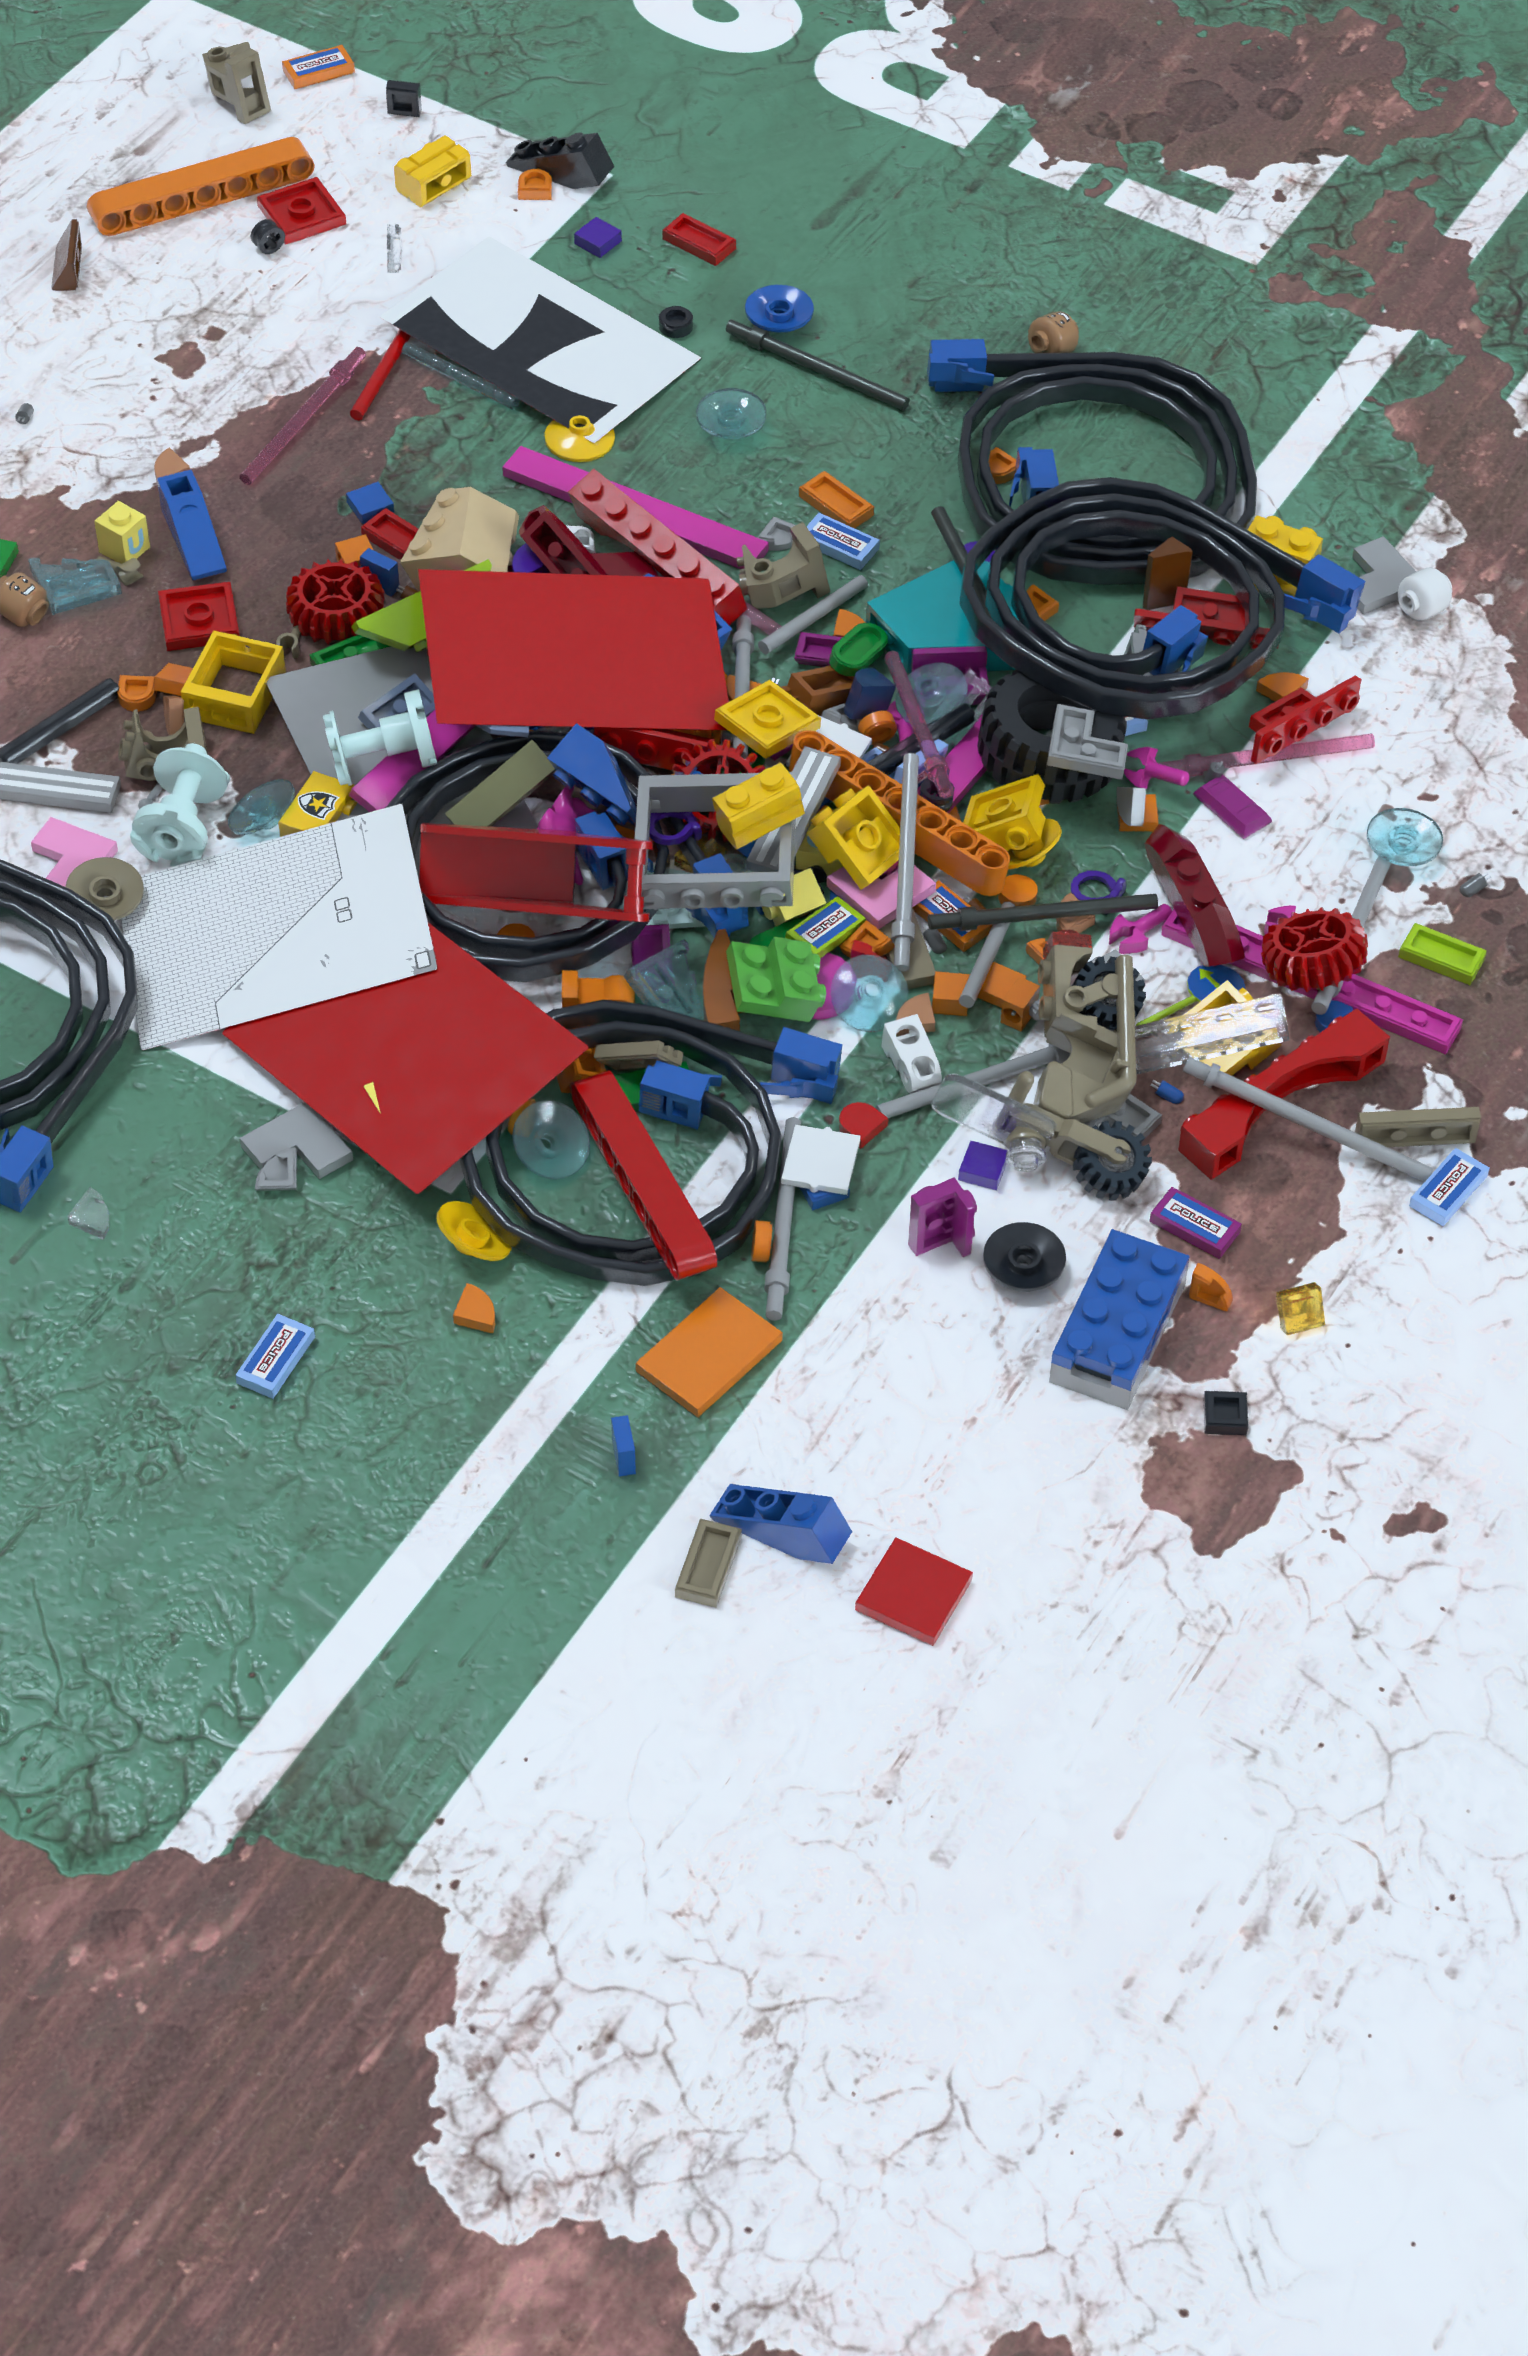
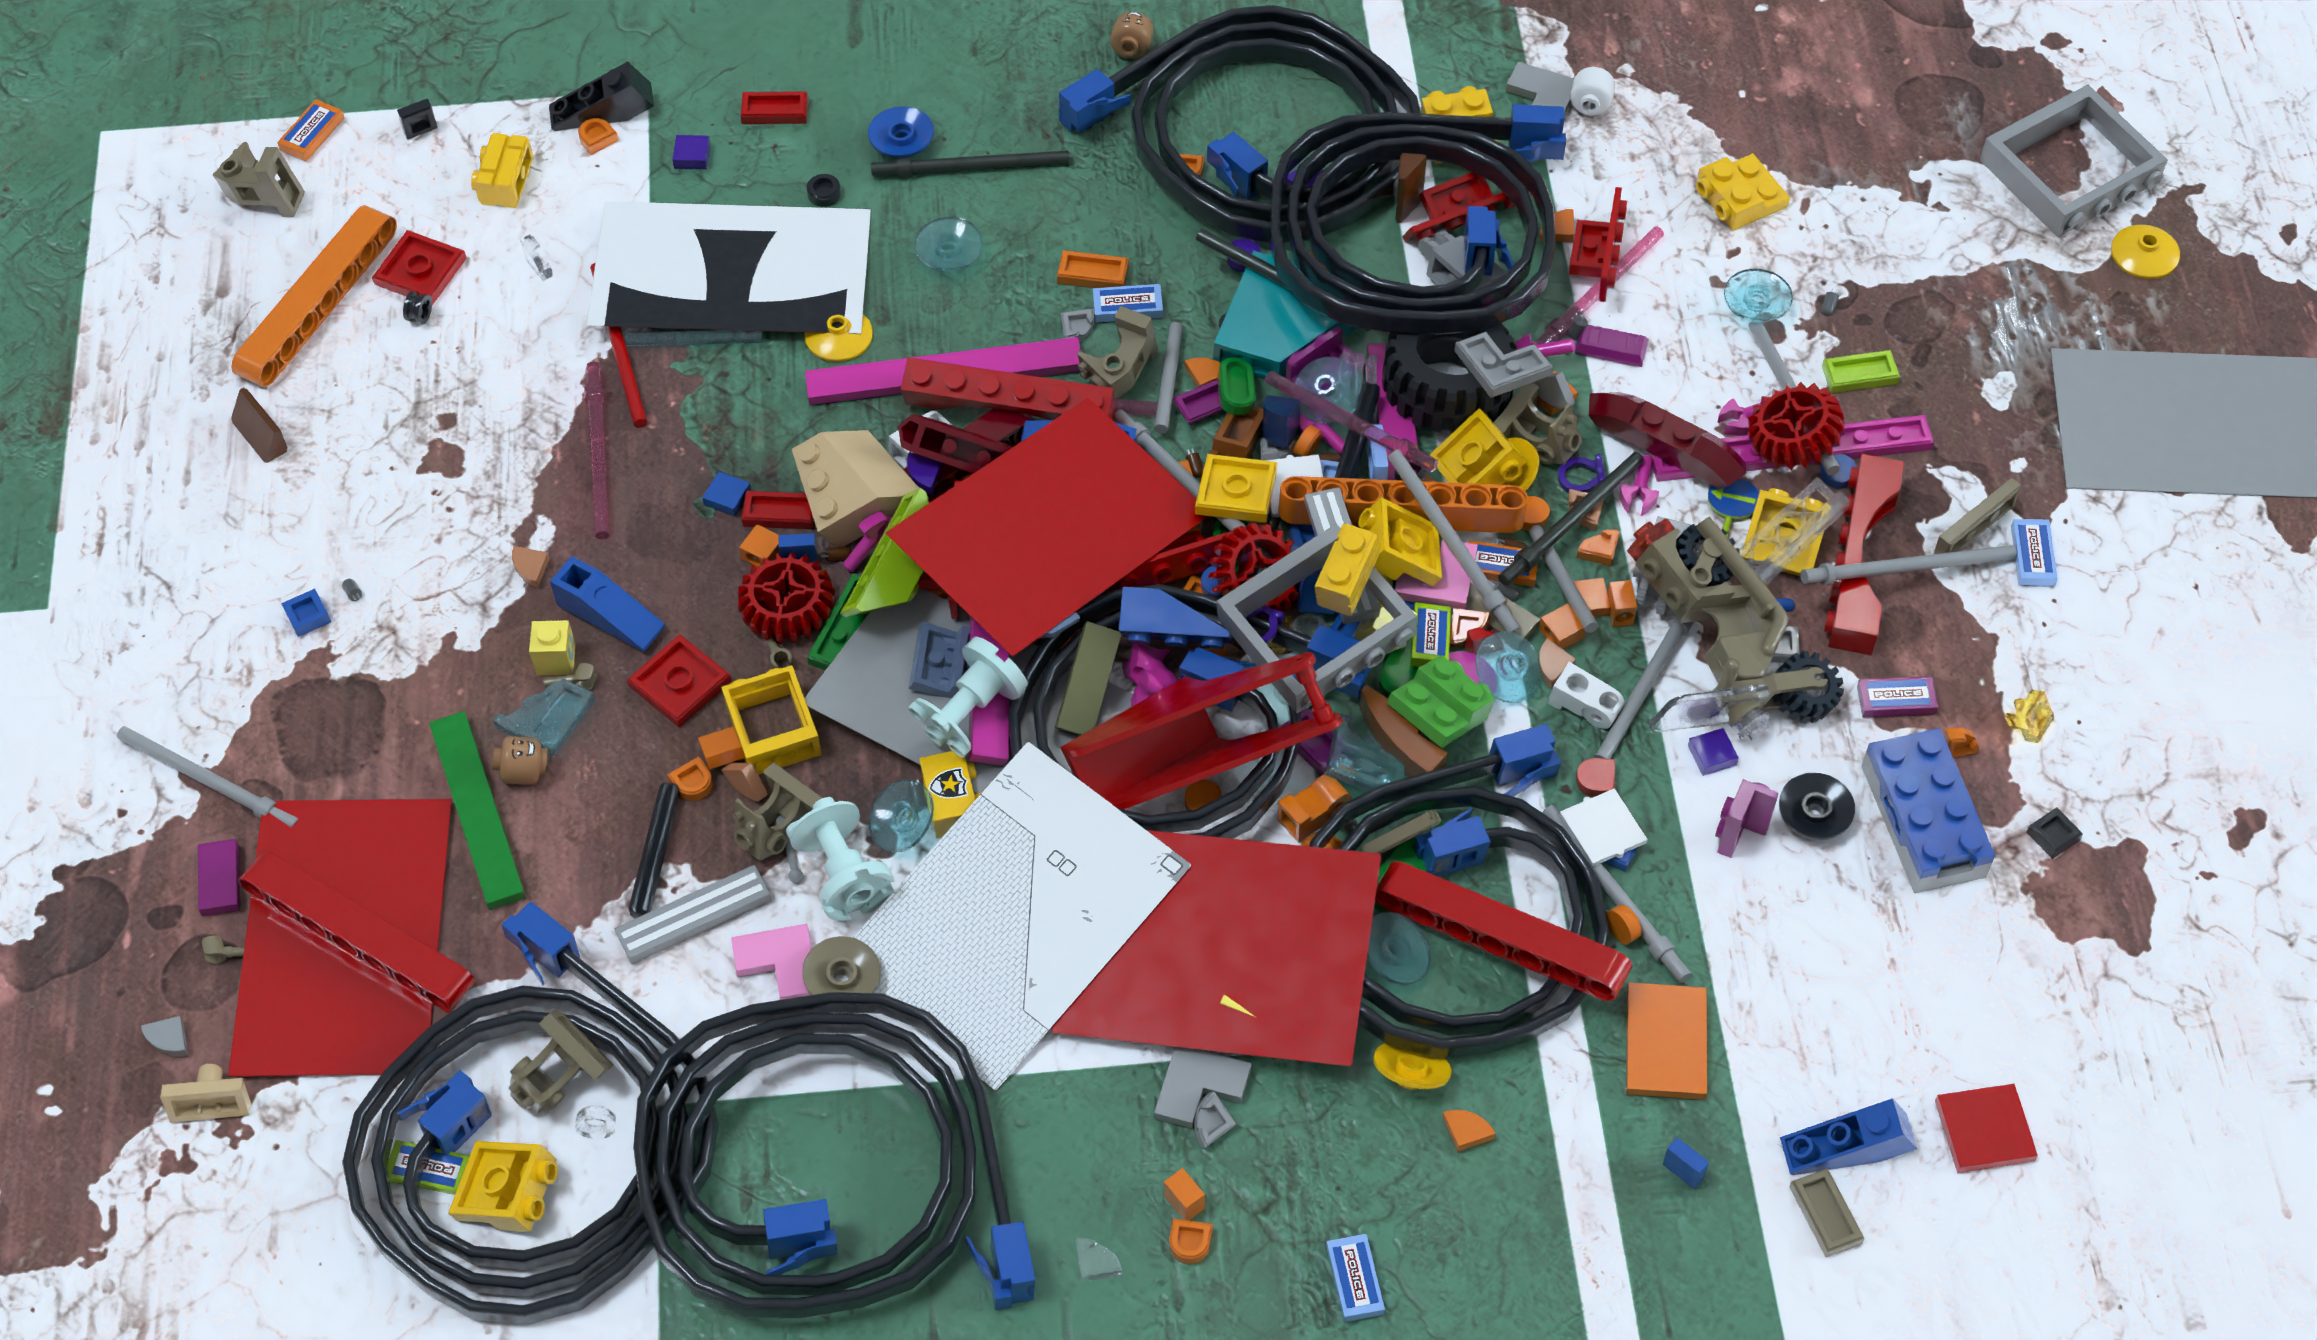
camera: 35 degrees left, 5 degrees up
none -> orange piece [1164,1168,1205,1220]
none -> orange tile [1169,1218,1213,1264]
none -> dark tan tile [1494,383,1582,465]
none -> yellow plate [1696,153,1790,231]

